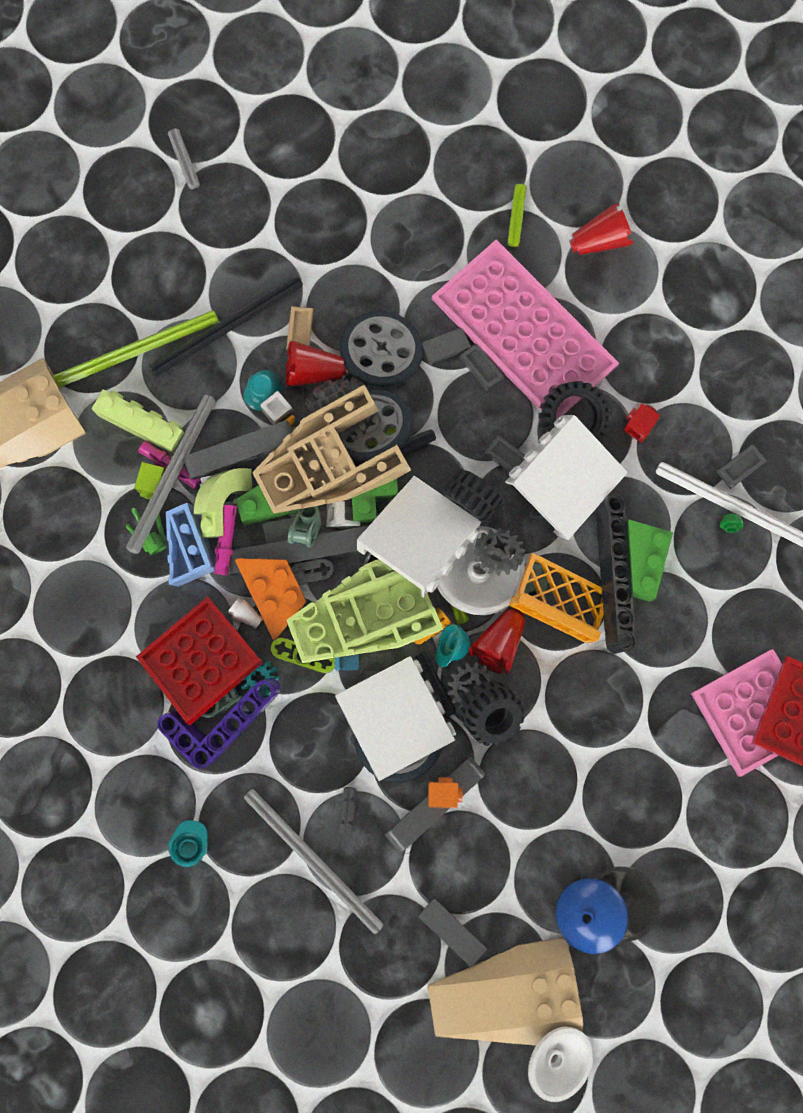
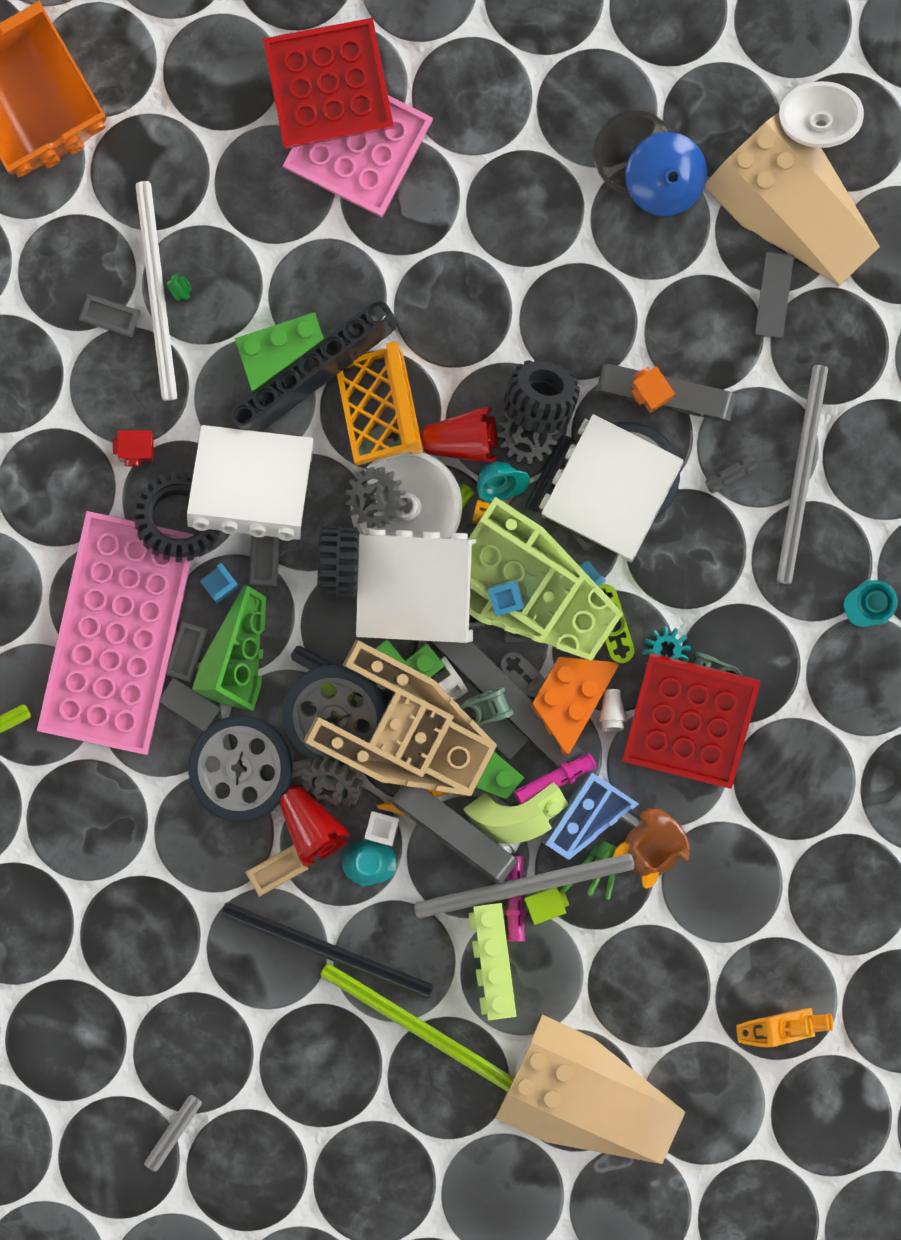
camera: 125 degrees left, 5 degrees up
dark purple beam [157,678,281,769] -> none
none -> bright green wedge [192,586,266,711]
none -> dark azure panel [200,562,239,604]
none -> dark azure panel [488,578,525,616]
none -> dark orange hair [613,807,690,889]

